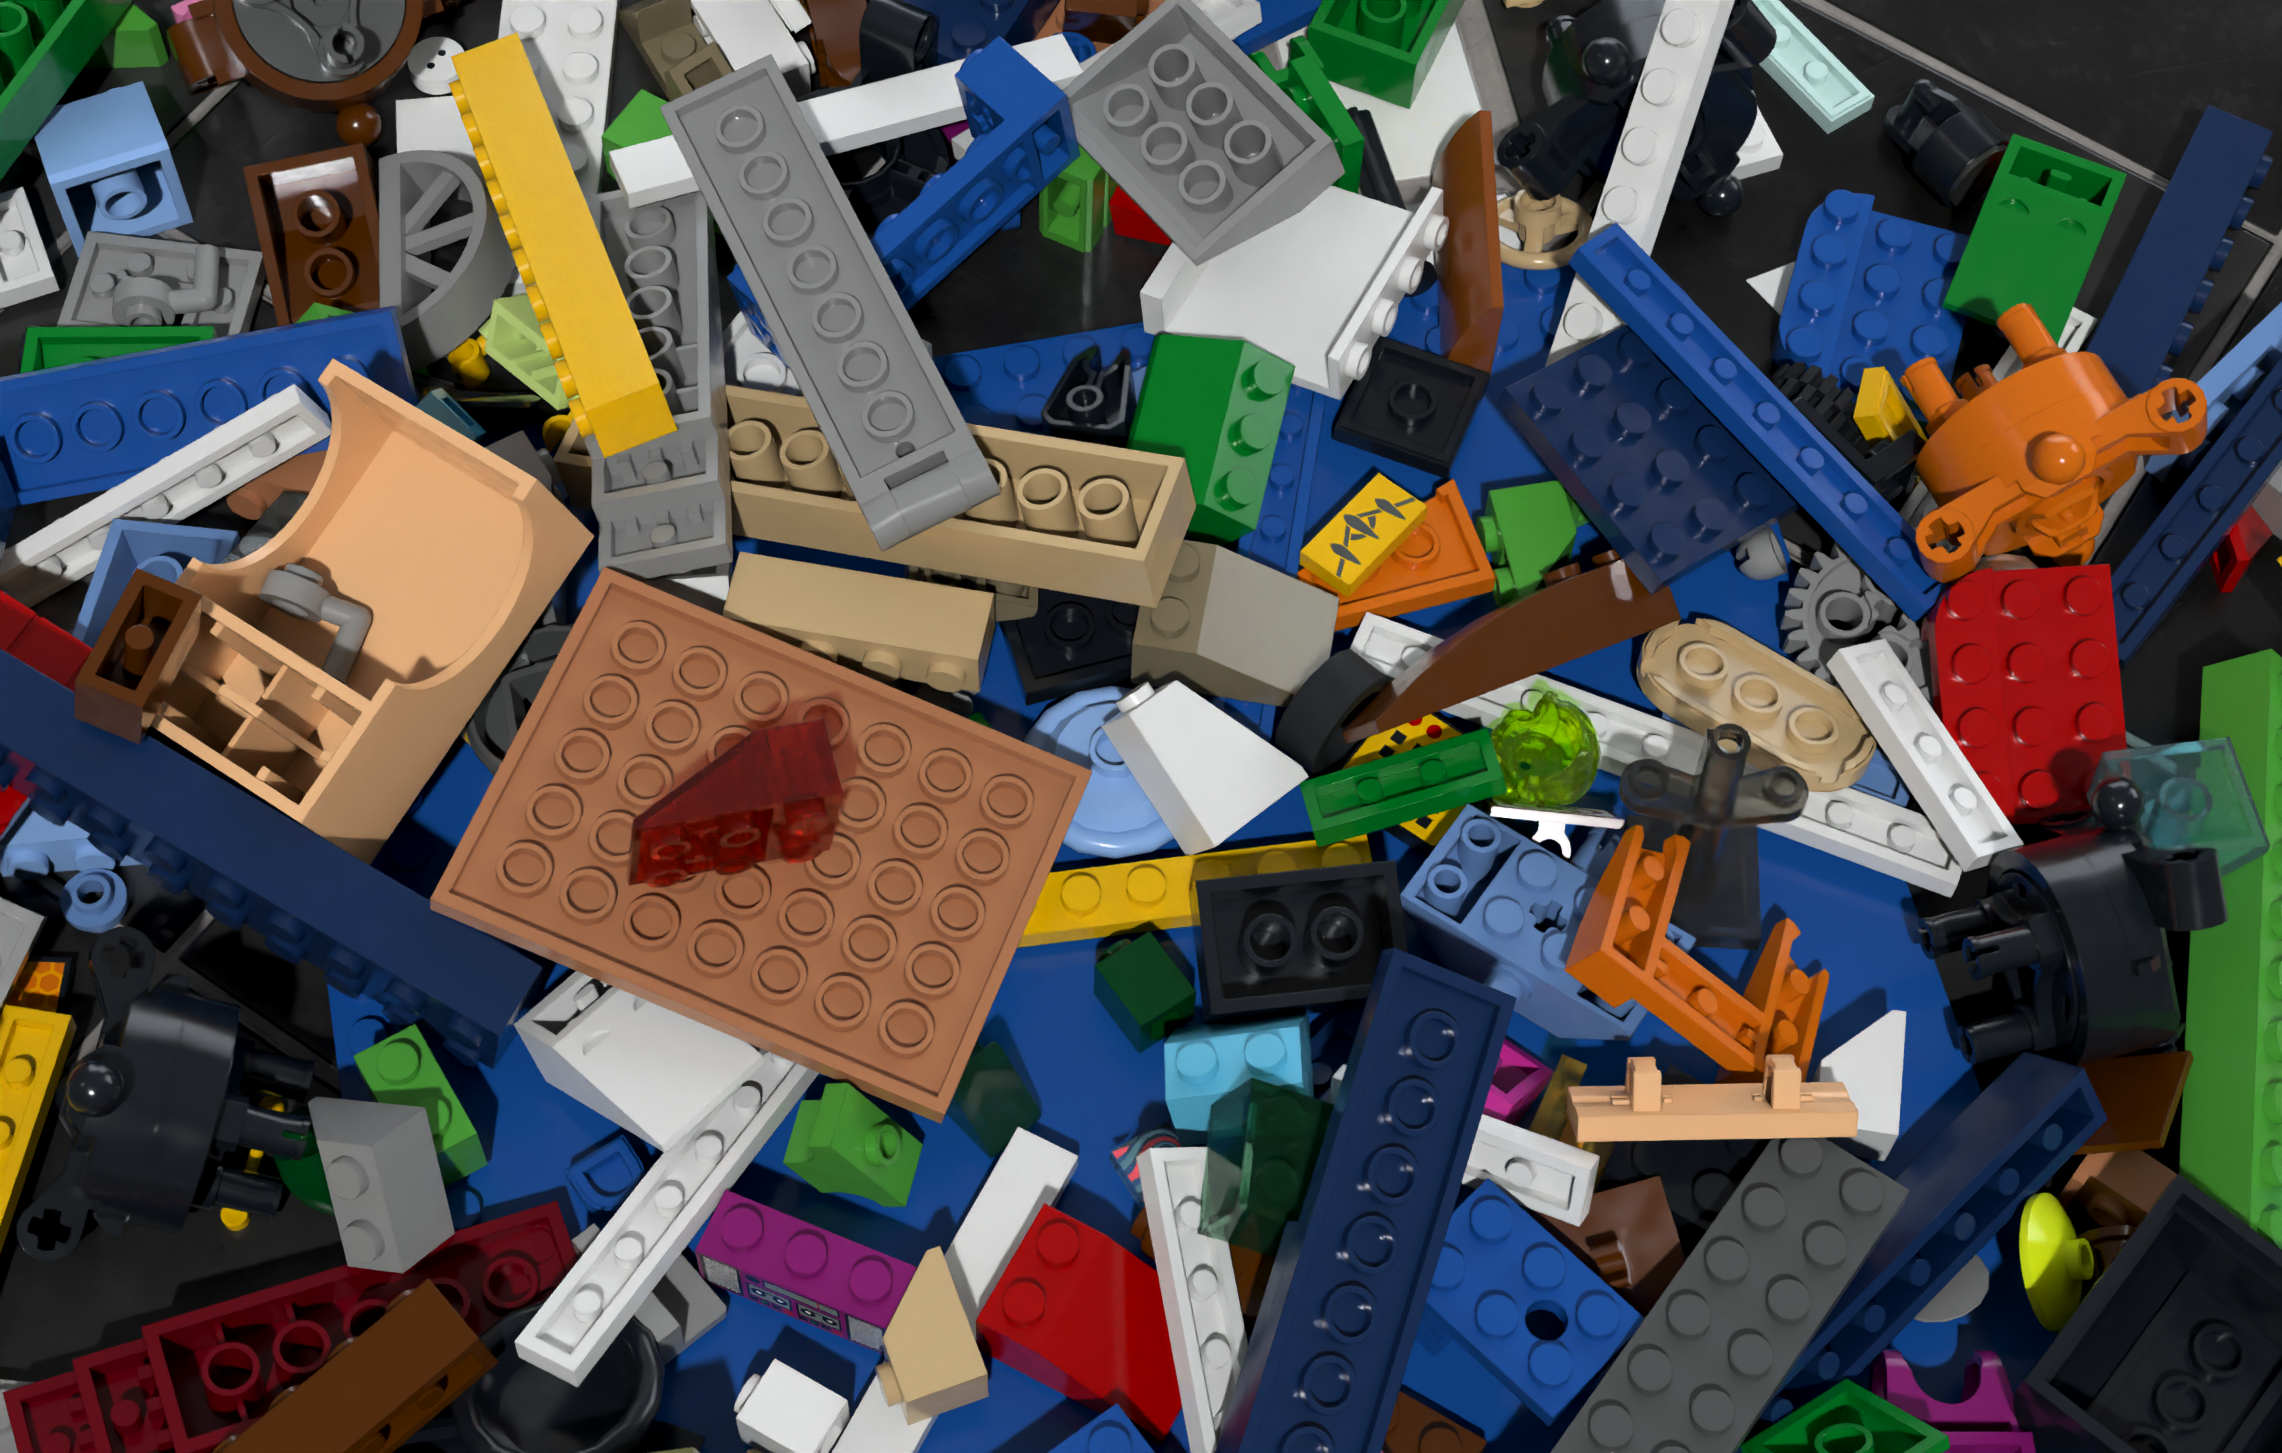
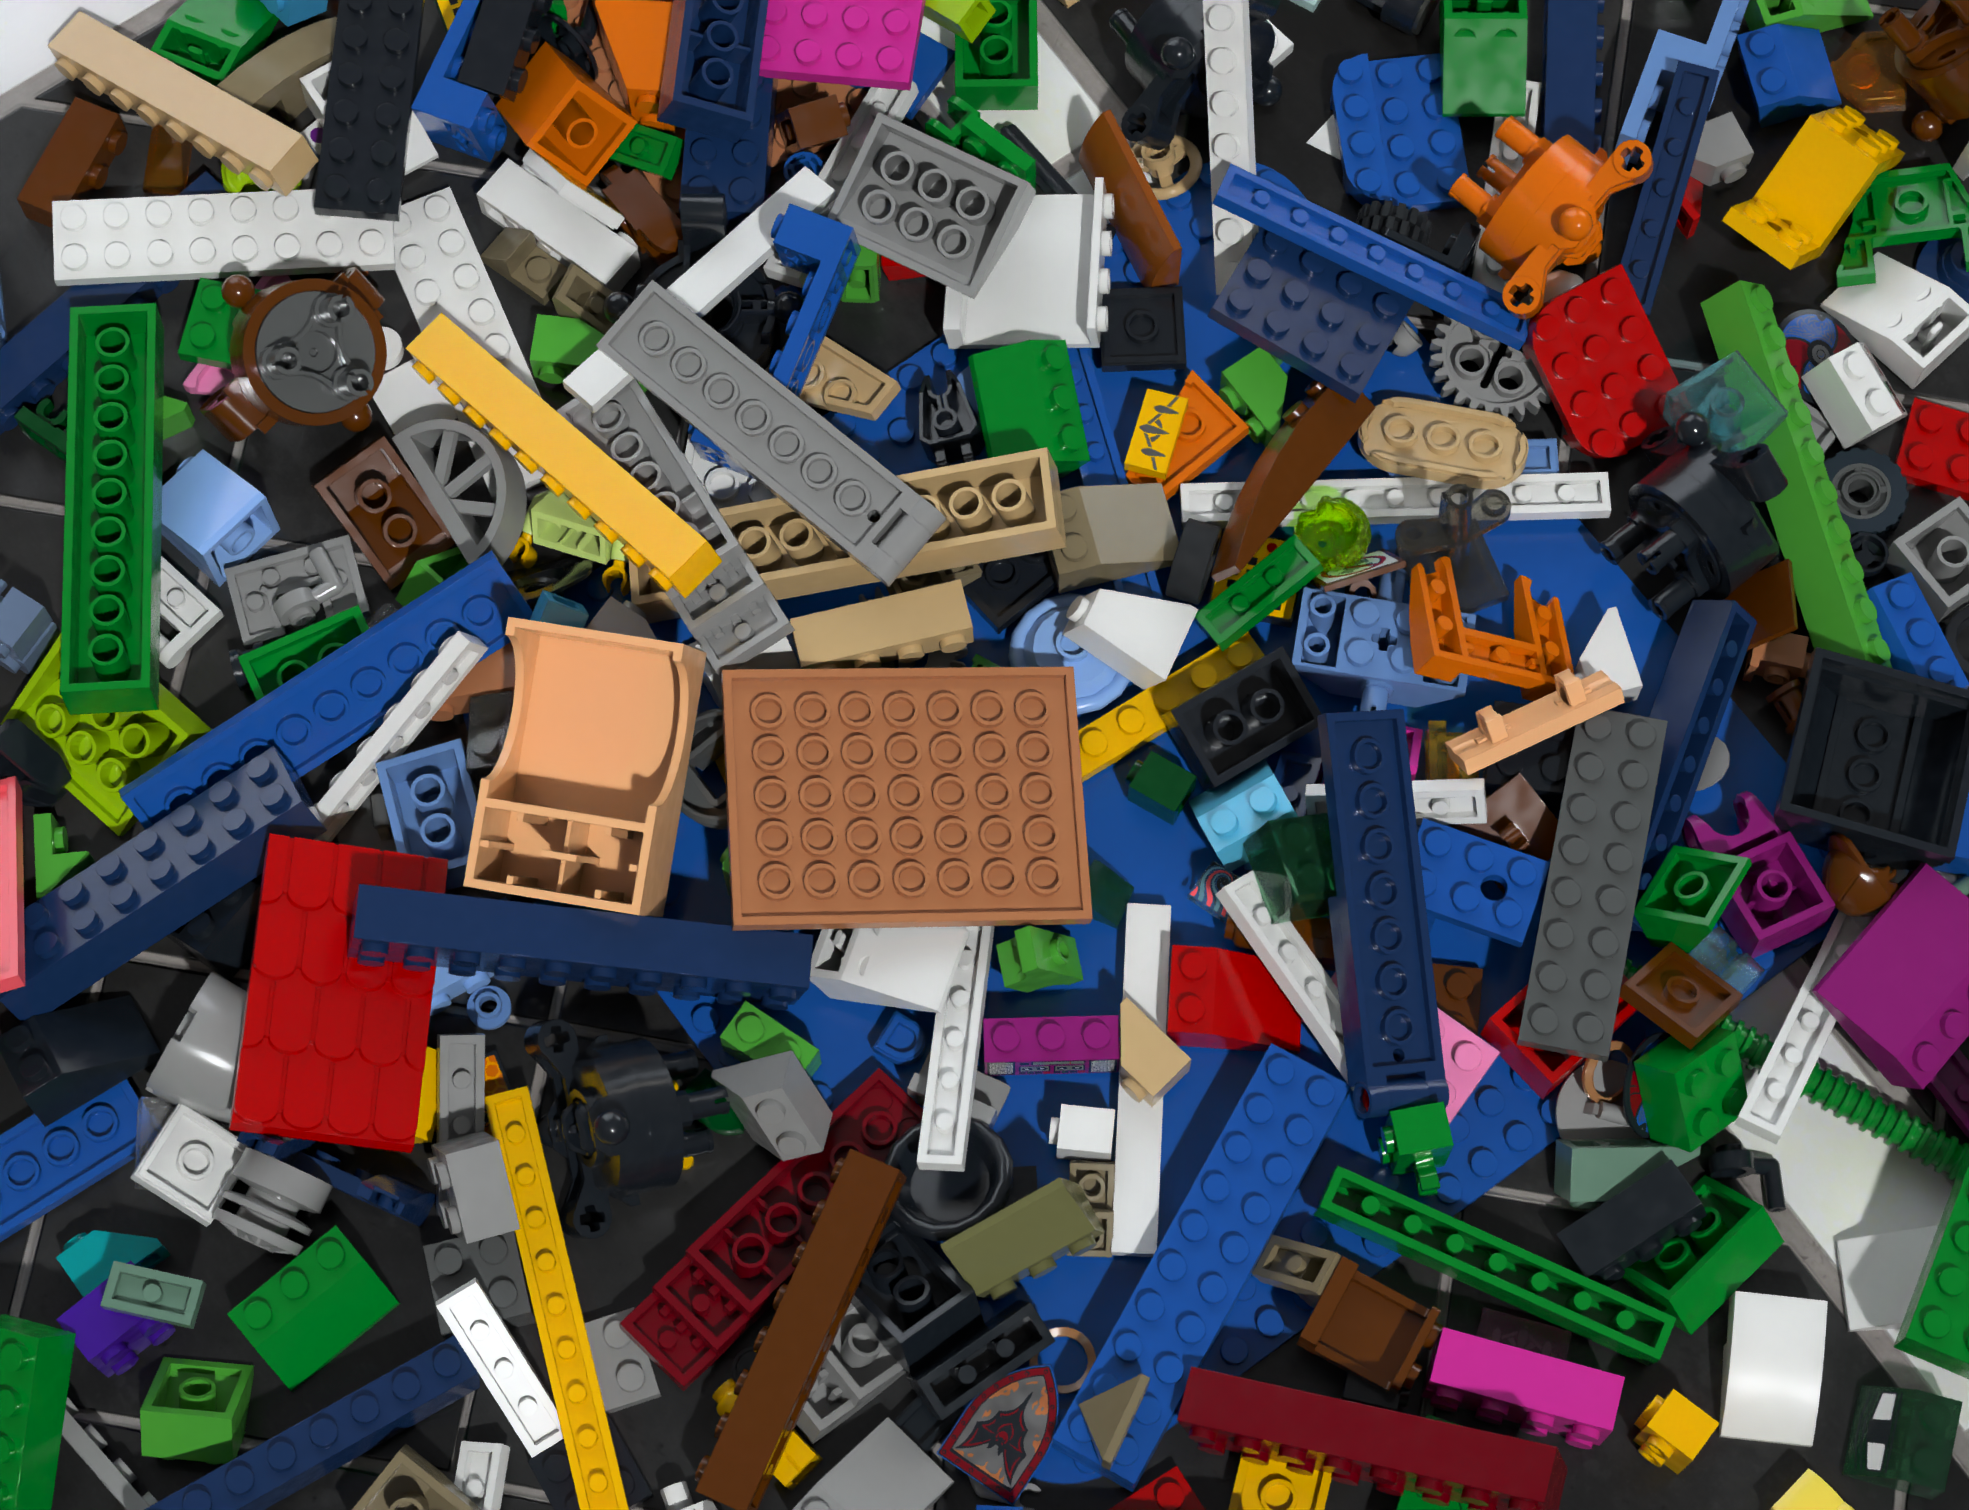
camera: 20 degrees left, 10 degrees up
reddish brown brick [74,568,202,745] -> none
light grey plate [258,563,371,685] -> none
clear red slope [626,718,843,888] -> none
white plate [1826,638,2024,872] -> none
yellow tile [1853,366,1928,489] -> none
neon yellow dish [2019,1193,2094,1332] -> none
none -> tan wing [765,336,901,421]

